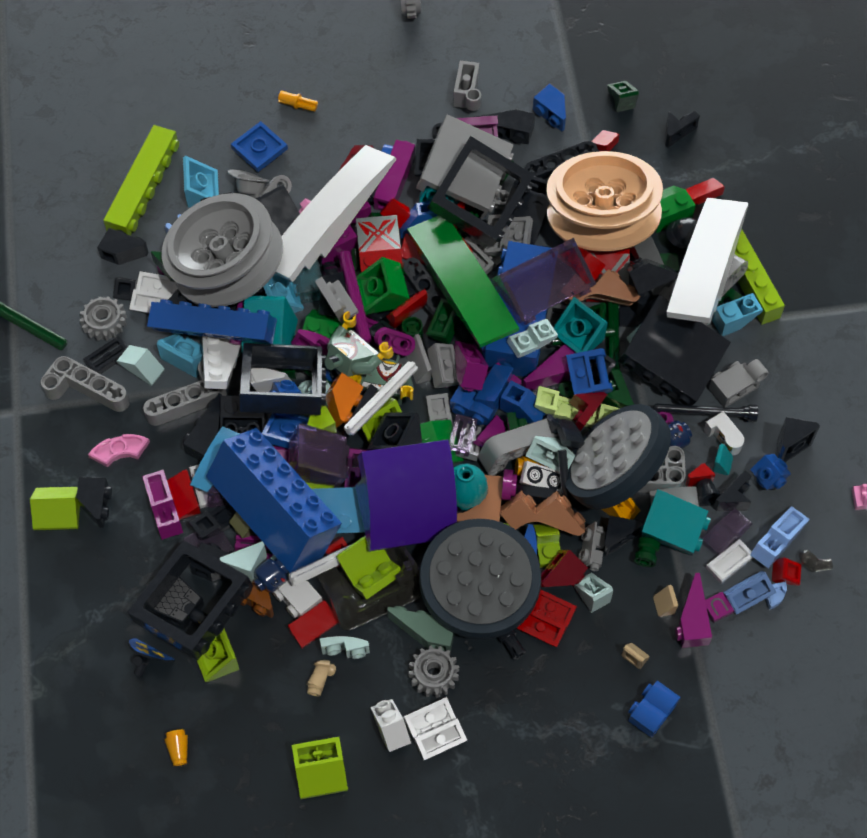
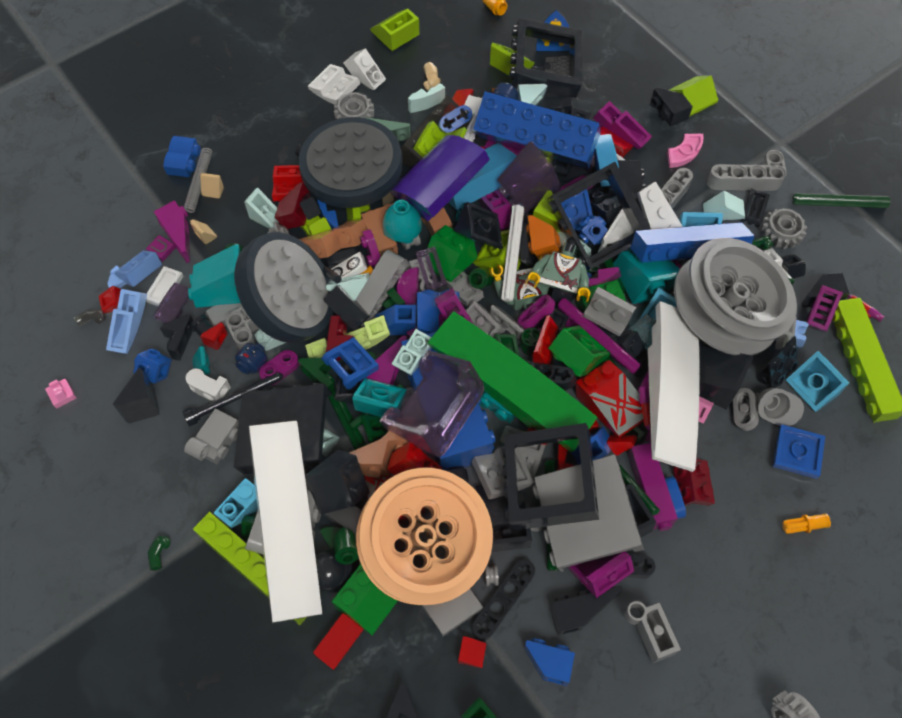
camera: 150 degrees right, 0 degrees up
none -> dark green arm [147,535,170,571]
none -> light grey piece [184,148,213,213]
none -> black slope [300,192,321,220]
none -> dark green brick [333,528,358,564]
none -> blue beam [438,105,472,133]
none -> dark green brick [469,267,495,289]
none -> dark green bar [619,465,660,516]
none -> piece [639,387,651,430]
none -> dark green arm [752,236,773,250]
none -> magenta slope [805,285,843,332]
none -> magenta piece [847,295,885,322]

